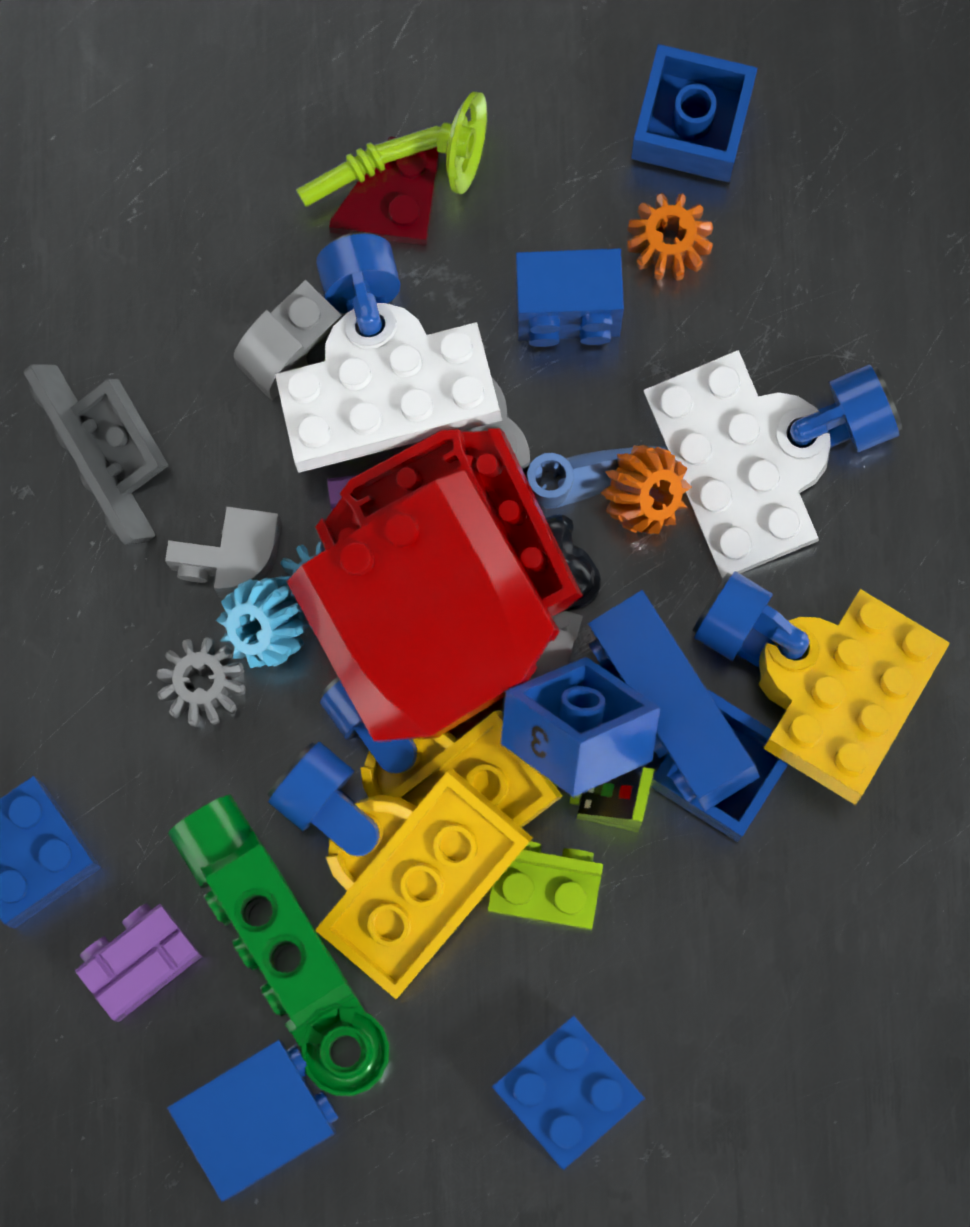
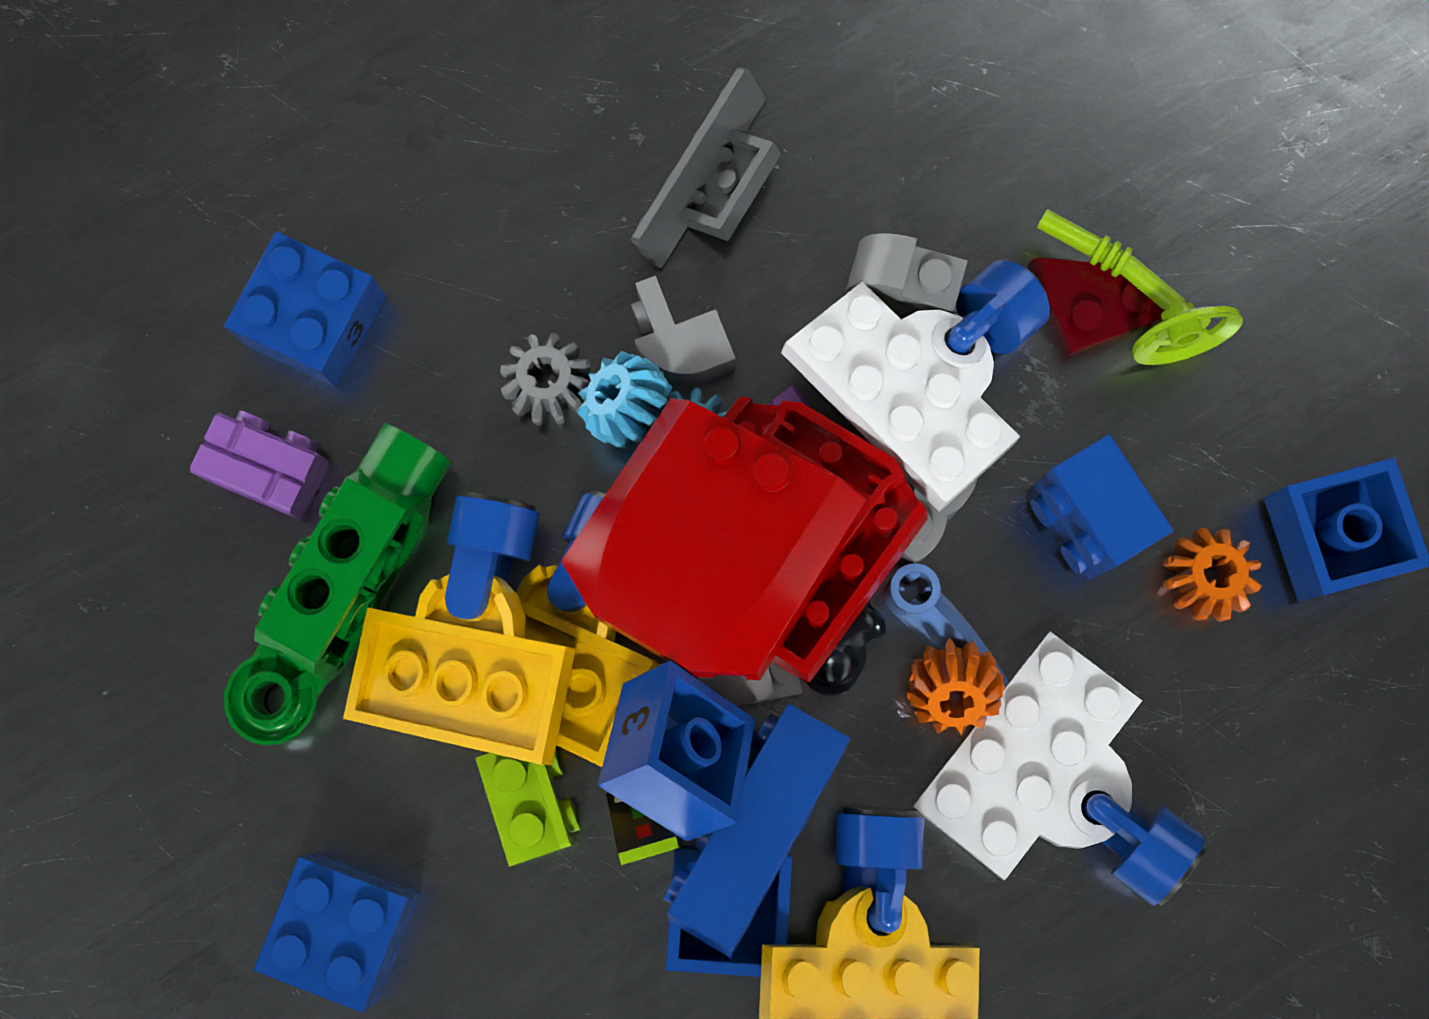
camera: 60 degrees right, 0 degrees up
blue brick [167,1040,339,1202] -> none

